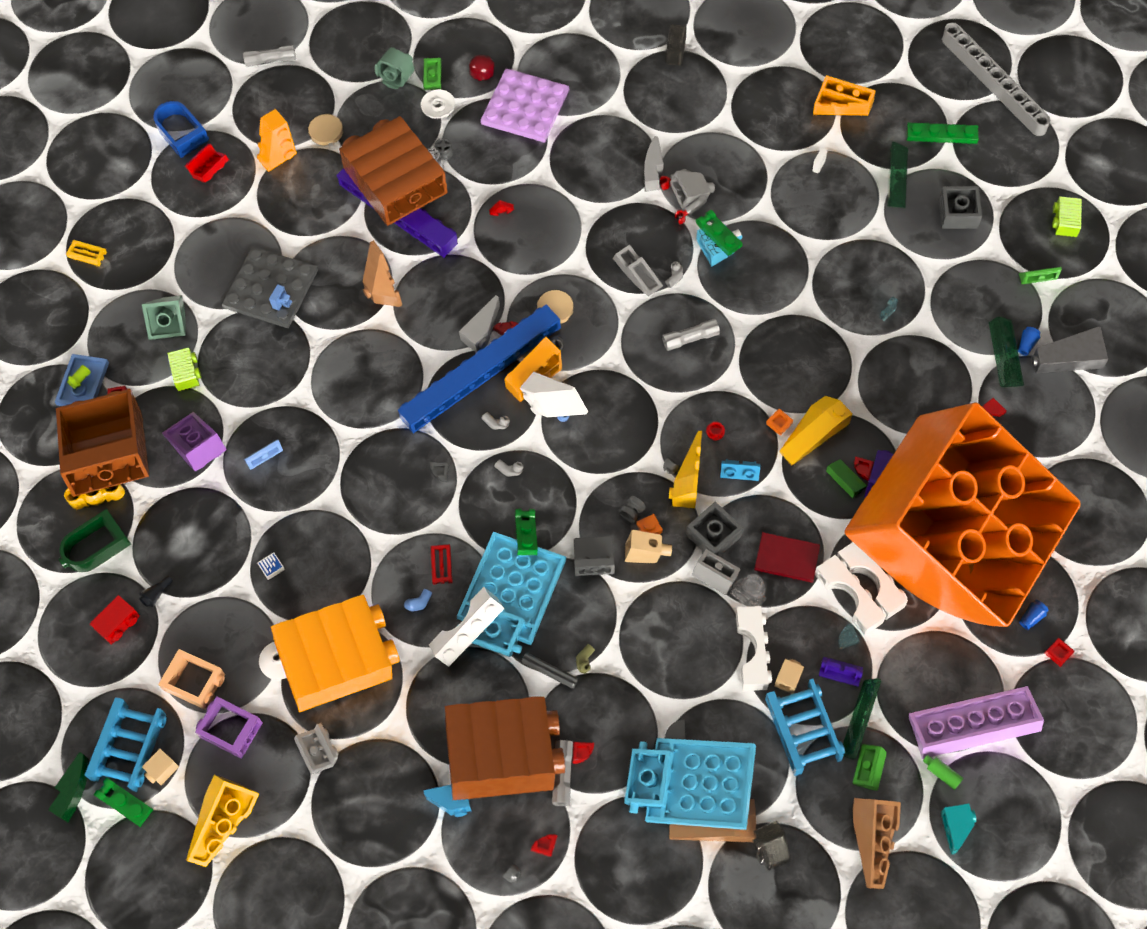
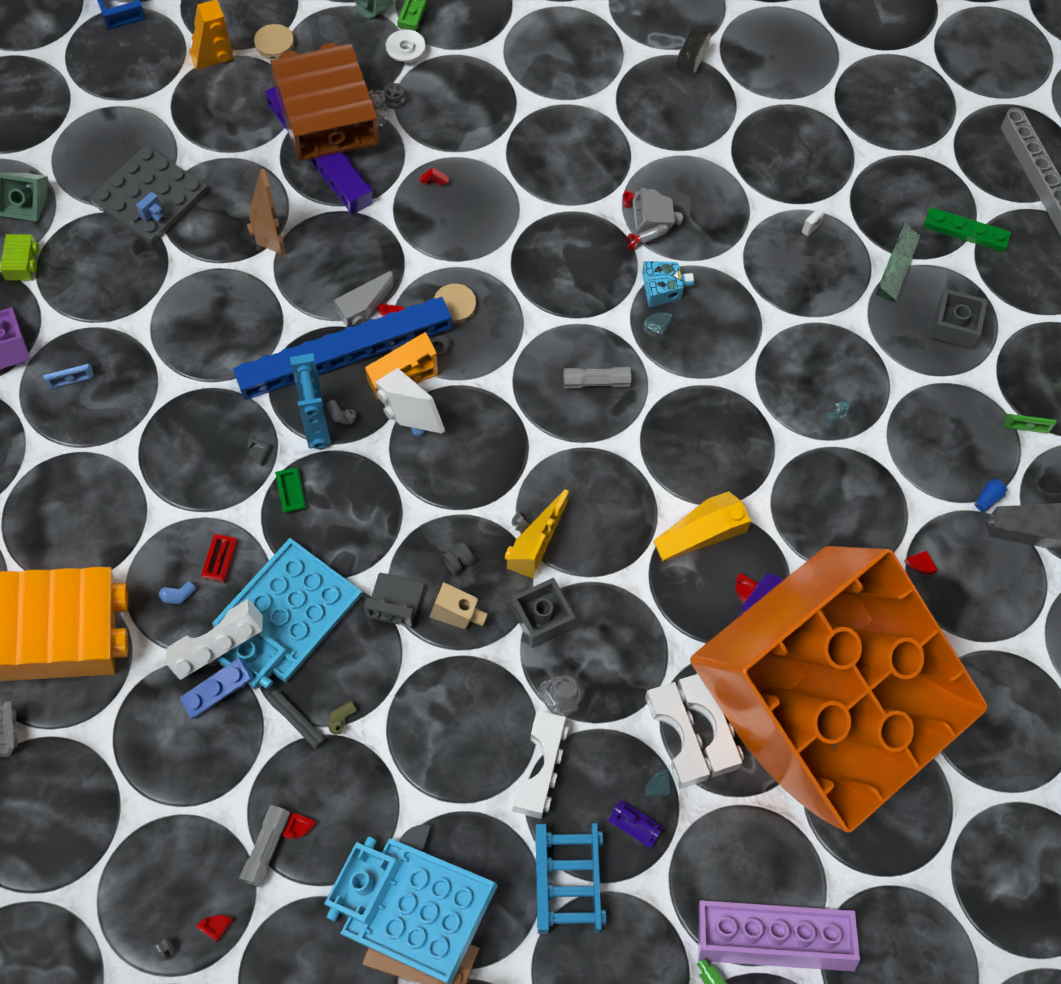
camera: 10 degrees right, 0 degrees up
red bracket [185,144,229,182] -> none
tile [257,553,285,580] -> none
dark azure slope [424,785,471,817] -> none
dark orange brick [445,696,565,800] -> none
dark red hair [469,54,494,81] -> none
lavender plate [481,68,569,143] -> none
light grey arm [494,460,523,477] -> none
green plate [515,509,538,555] -> none
light grey slope [613,244,663,296] -> none
orange plate [636,514,663,534] -> none
light grey slope [644,136,663,192] -> none
light grey arm [665,261,683,288] -> none
light grey brick [692,549,740,595] -> none
green plate [696,210,742,256] -> none
red plate [706,422,725,440] -> none
dark azure hinge [720,459,760,481] -> none
dark red tile [754,532,820,583] -> none
orange plate [766,409,793,436] -> none
tan brick [775,659,804,694] -> none
light orange wedge [813,75,876,116] -> none
bright green slope [826,459,867,498] -> none
clear green slope [843,678,881,760] -> none
bright green slope [853,744,887,791] -> none
clear green slope [989,316,1024,387] -> none
blue cone [1019,600,1049,630] -> none
red tile [1044,638,1075,667] -> none
none -> plate [180,658,254,719]
none -> green tile [275,467,306,513]
none -> dark azure fence [290,353,331,449]
none -> clear light blue tile [643,312,673,335]

